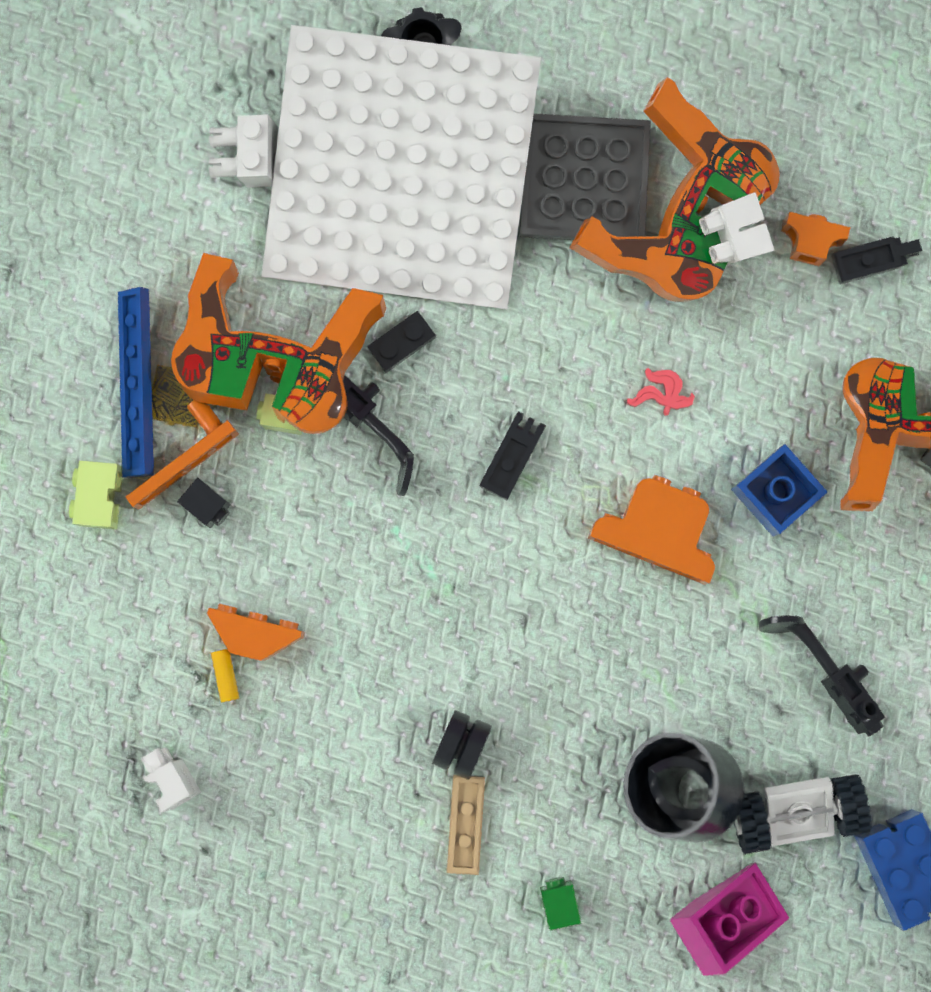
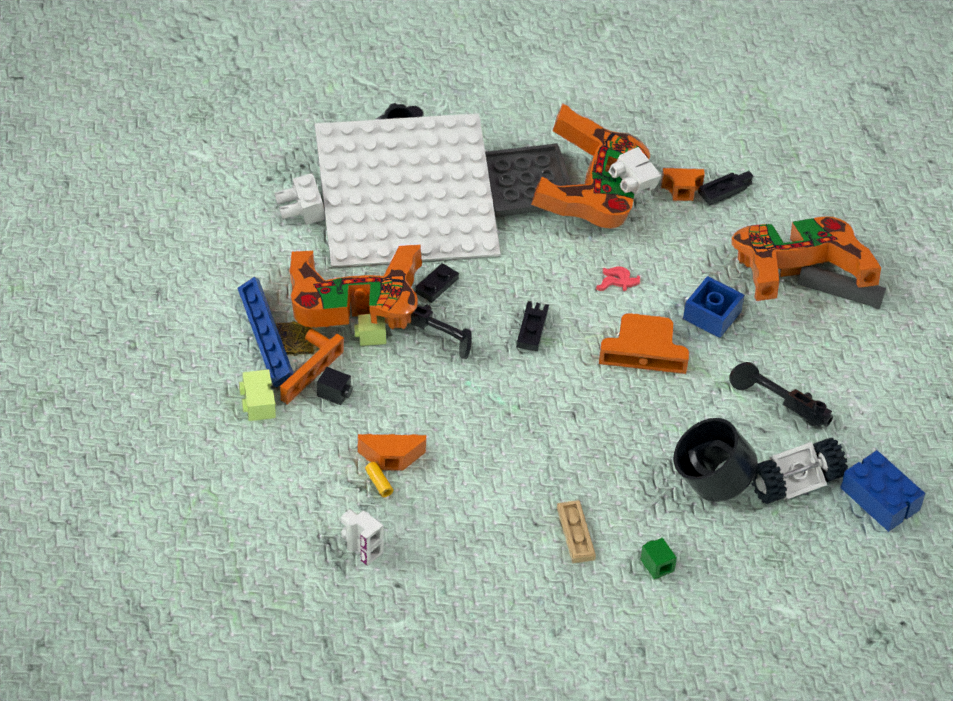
camera: 20 degrees left, 35 degrees down
black wheel [432,710,492,780] -> none
dark pink slope [670,863,789,976] -> none

